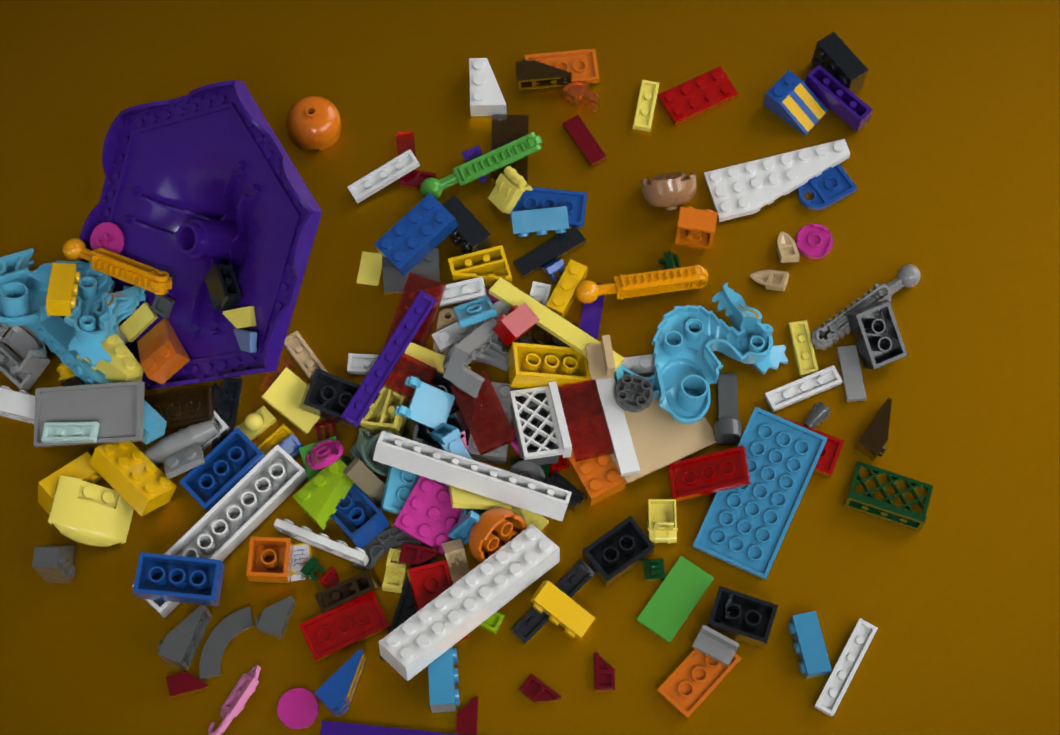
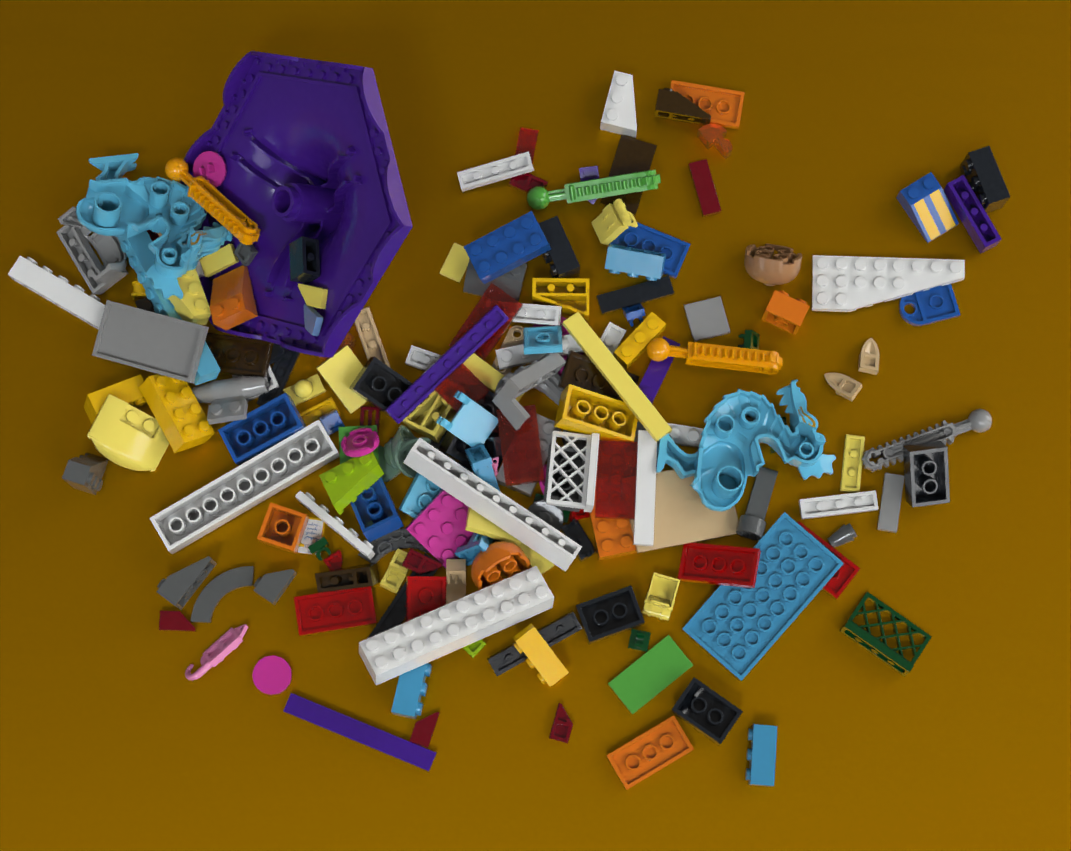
camera: 15 degrees right, 10 degrees up
light aqua tile [41,421,100,443] -> none
yellow brick [46,263,80,316] -> none
blue brick [133,552,225,606] -> none
orange cylinder [286,96,341,151] -> none
blue slope [314,649,366,718] -> none
dark tan tile [343,457,385,507] -> none
brick [493,303,540,347] -> none
dark red tile [519,674,561,703] -> none
tan panel [585,335,615,380] -> none
dark grey tile [614,374,653,413] -> none
light yellow tile [633,80,660,132] -> none
red plate [658,66,738,126] -> none
light grey panel [692,625,739,667] -> none
dark pink tile [795,223,833,259] -> none
white plate [814,618,878,717] -> none
dark brown slope [854,397,892,461] -> none
none -> light grey tile [684,296,731,342]

